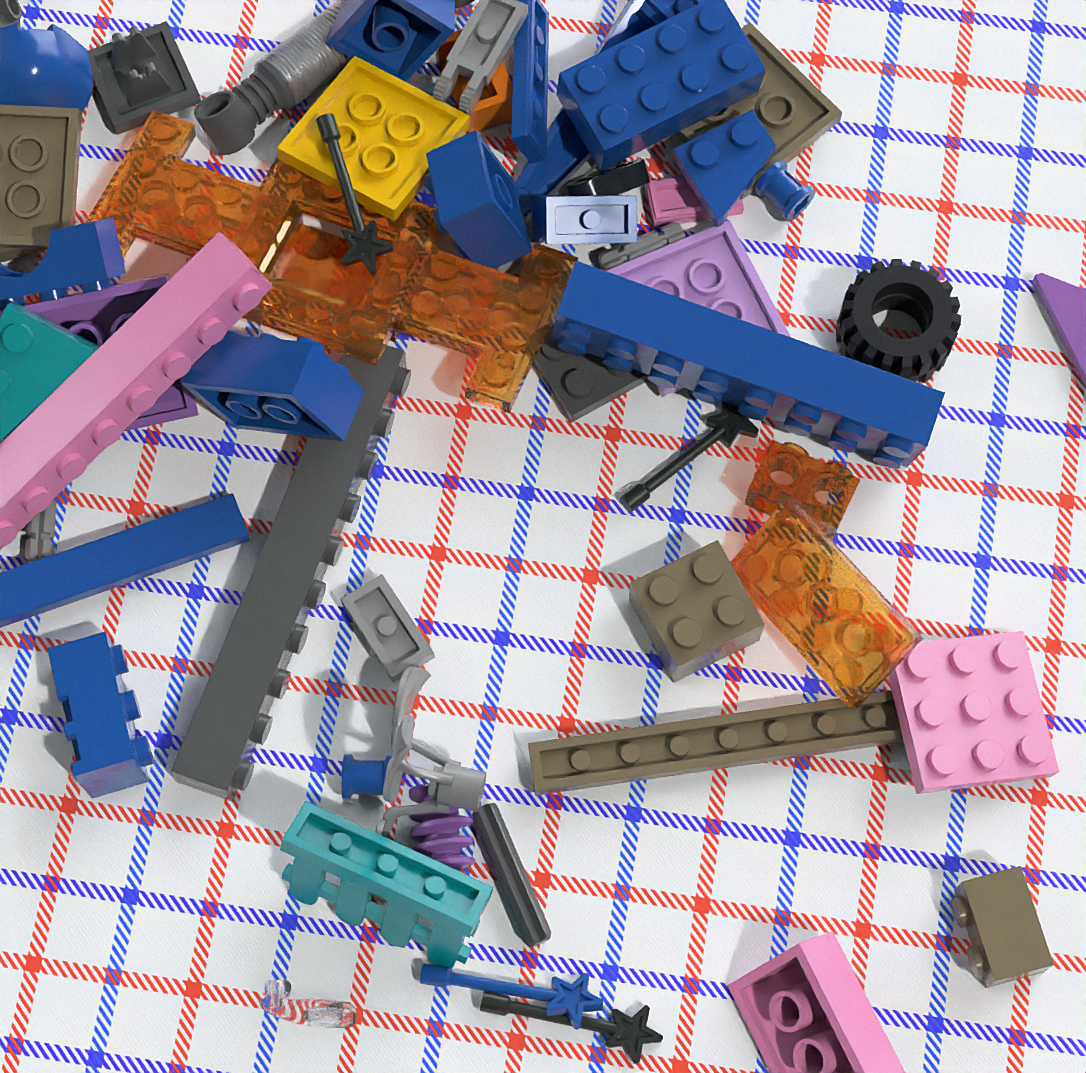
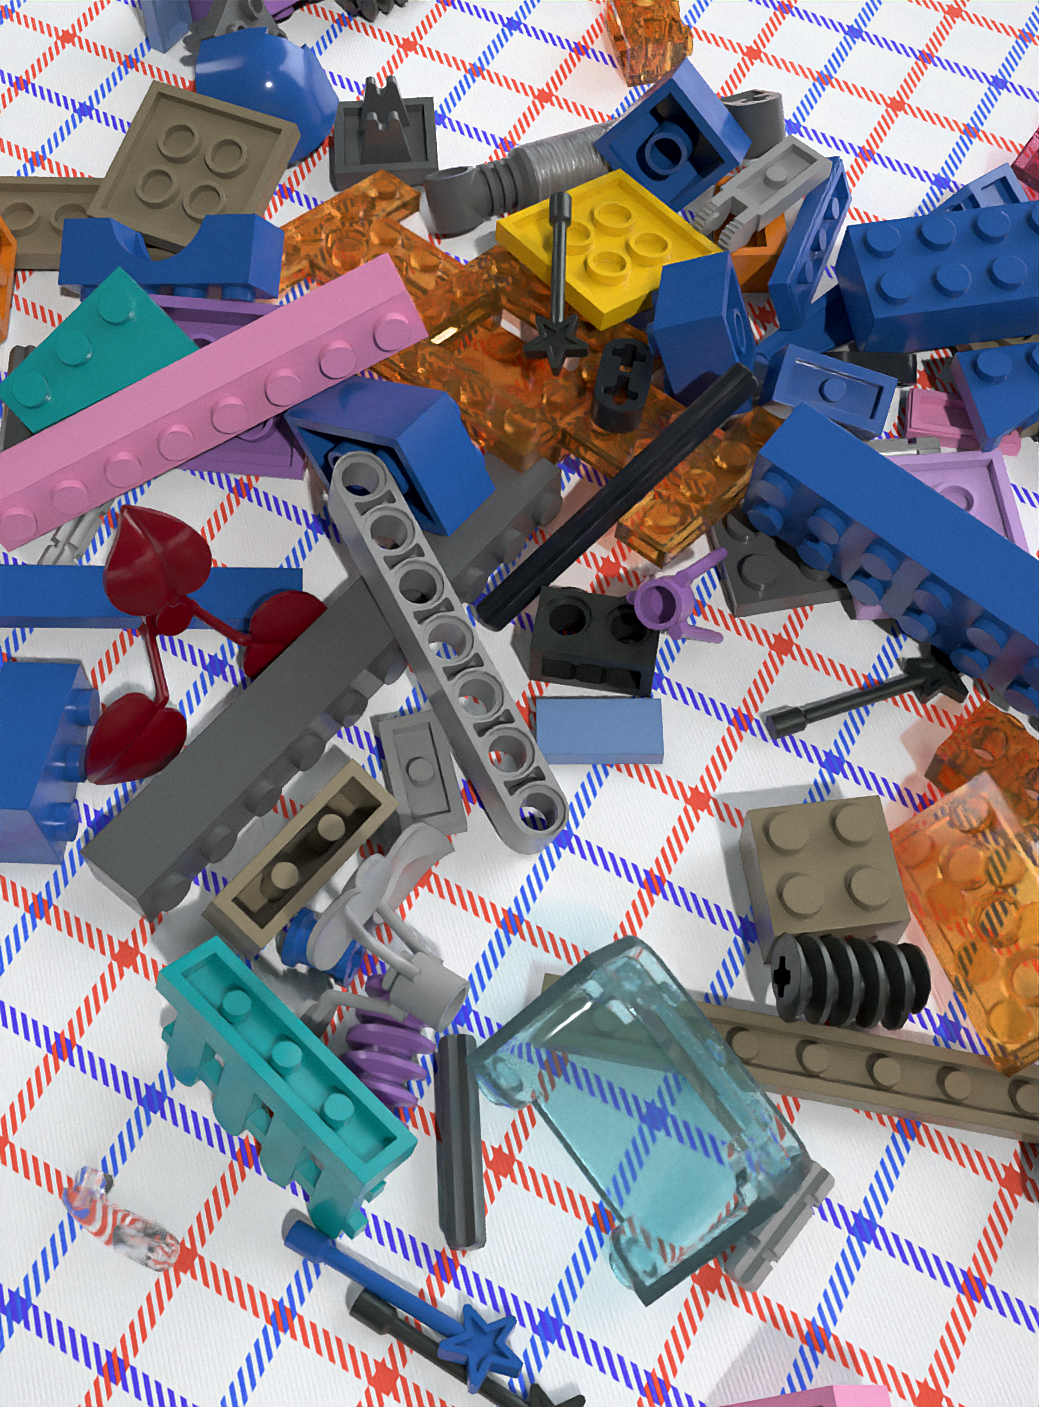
camera: 20 degrees right, 10 degrees down
none -> dark red plant [84,504,328,785]
none -> dark tan brick [201,758,400,961]
none -> light grey beam [327,451,569,855]
none -> clear light blue windscreen [465,935,812,1307]
none -> black axle [475,362,759,632]
none -> pearl dark grey brick [529,586,660,698]
none -> medium blue tile [536,698,664,765]
none -> black beam [590,337,655,434]
none -> medium lavender plant [626,547,728,644]
none -> light grey axle [724,1158,835,1293]
none -> pearl dark grey piece [771,932,931,1031]

